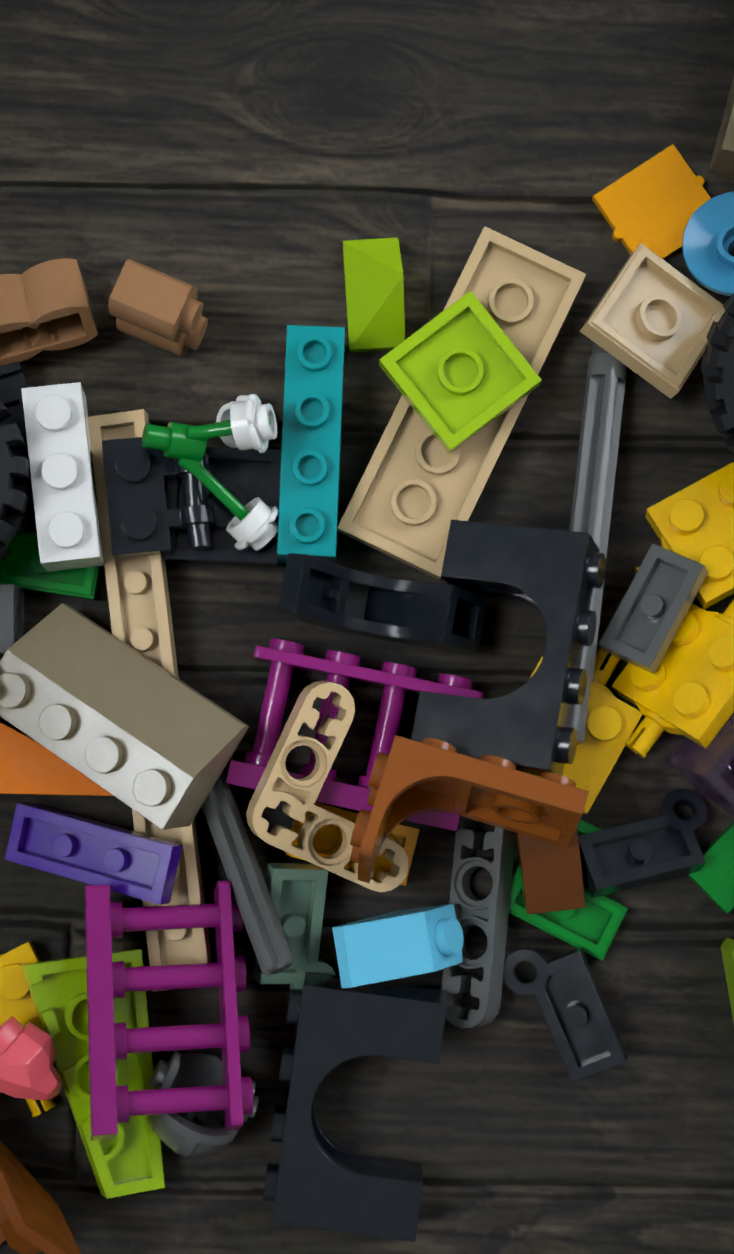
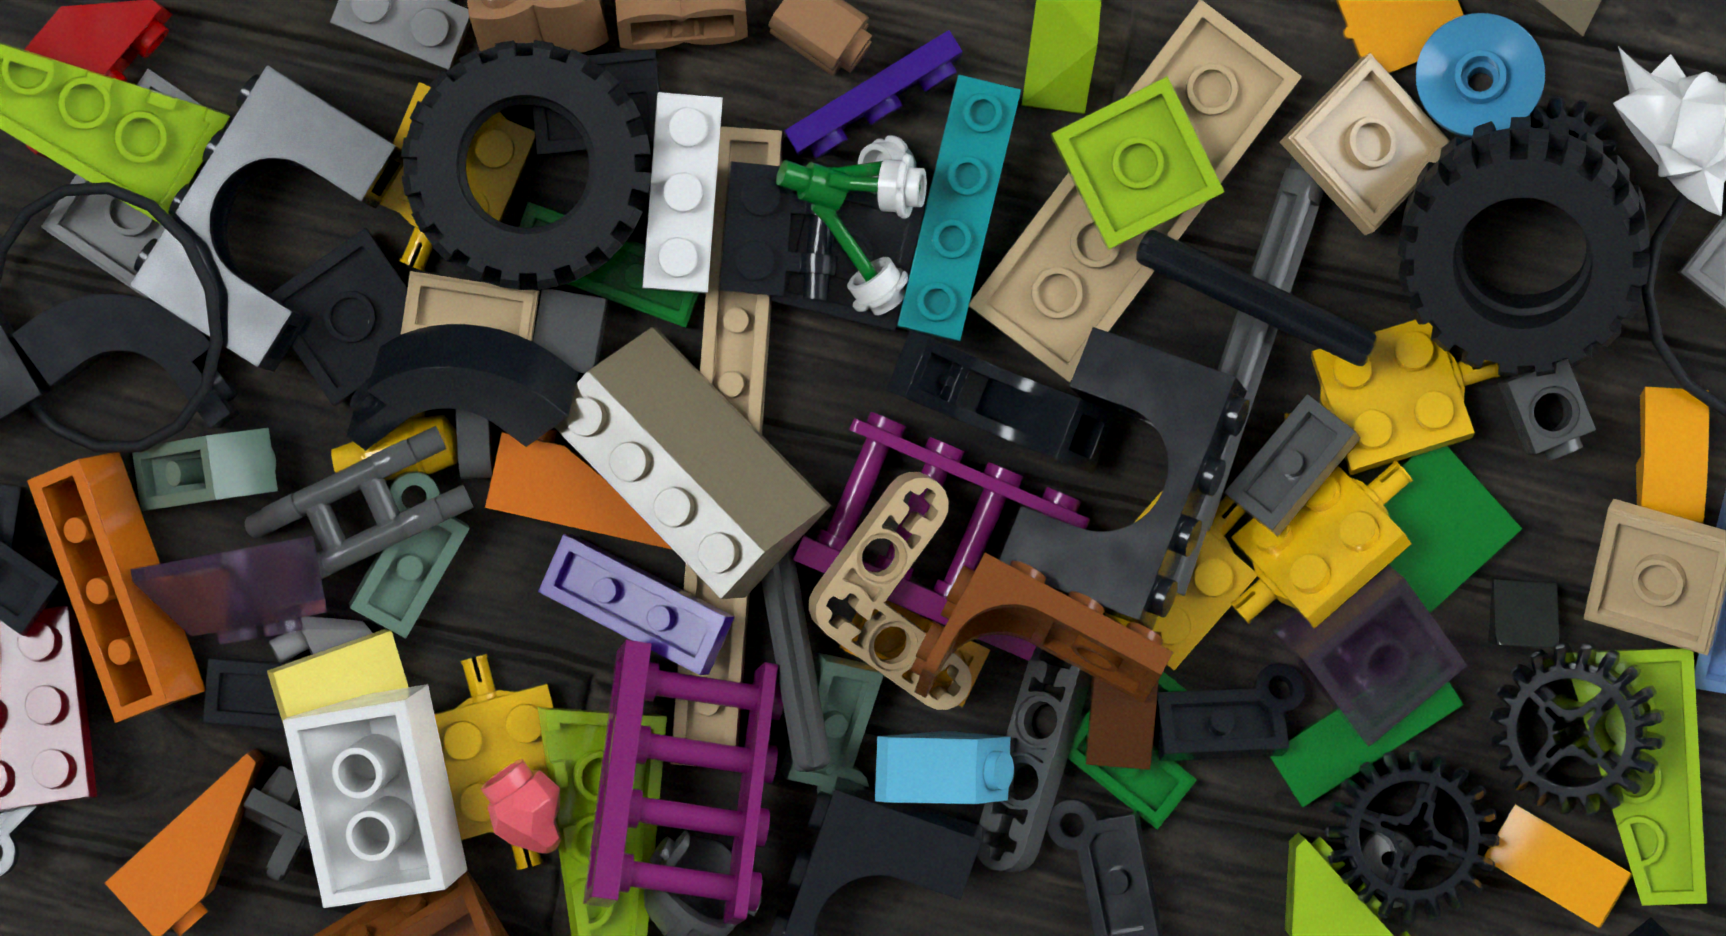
camera: 15 degrees right, 5 degrees up
none -> dark purple plate [784,30,963,159]
none -> black axle [1136,230,1377,366]

